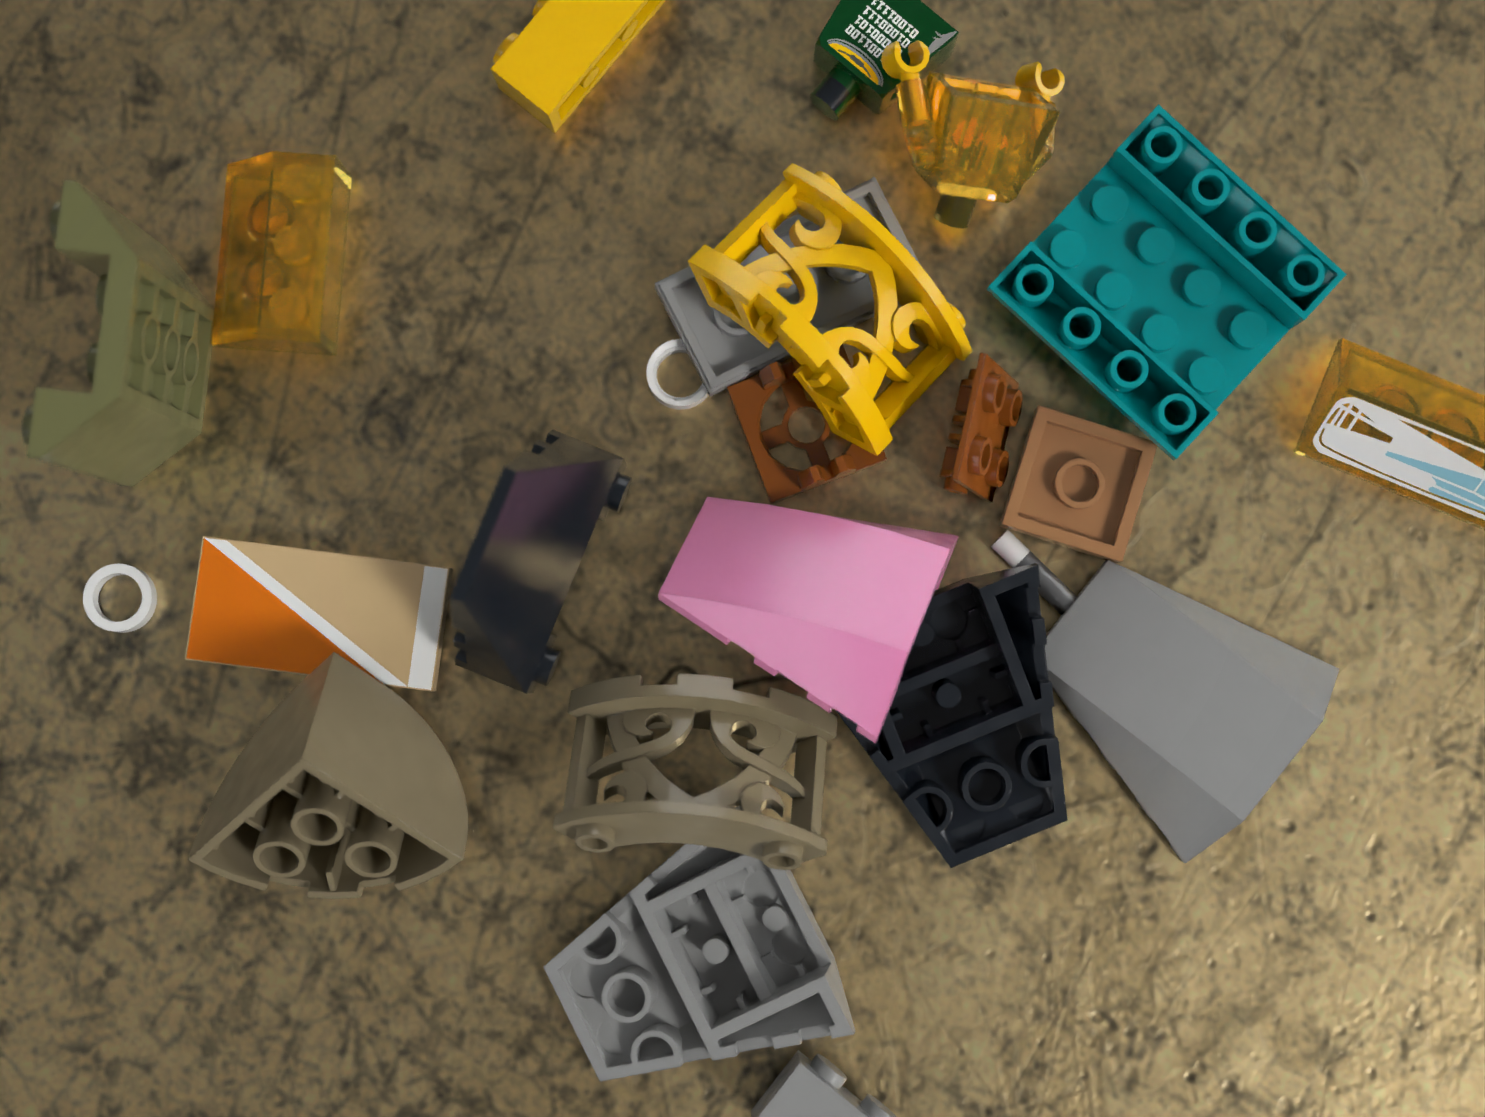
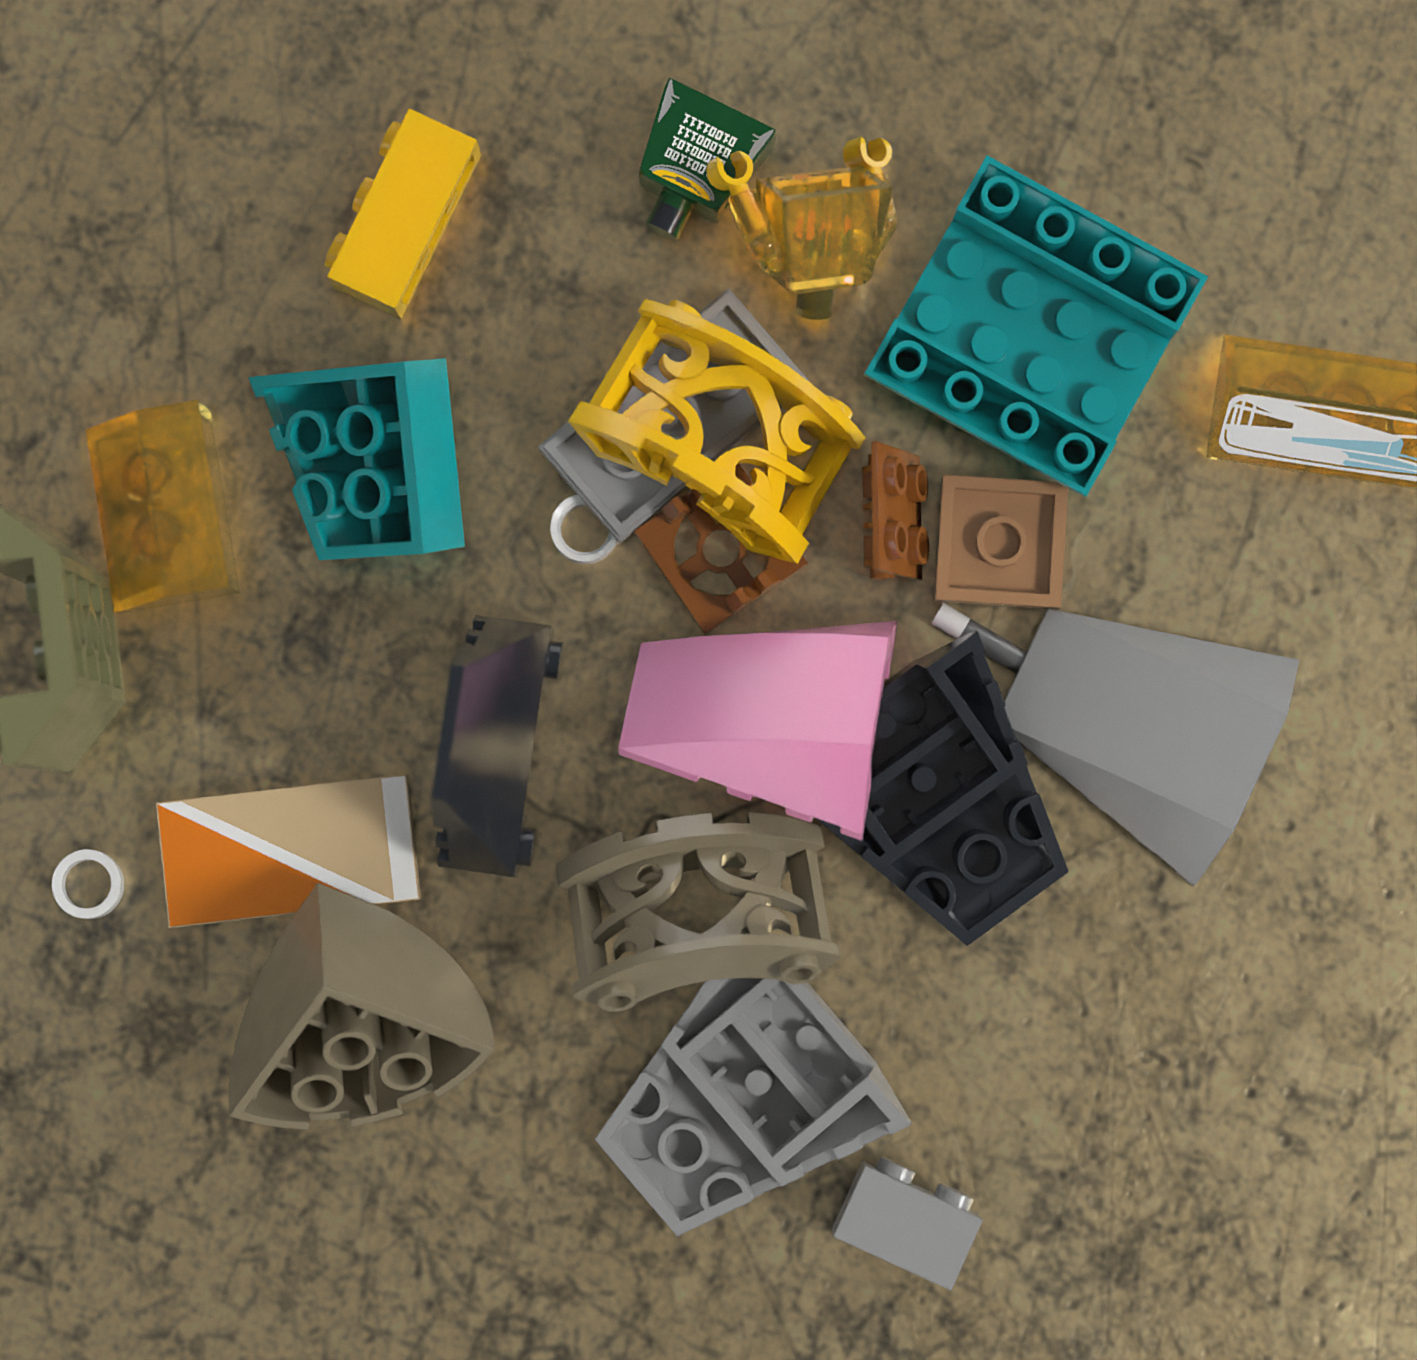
camera: 15 degrees left, 0 degrees up
none -> teal wedge [248,358,465,560]

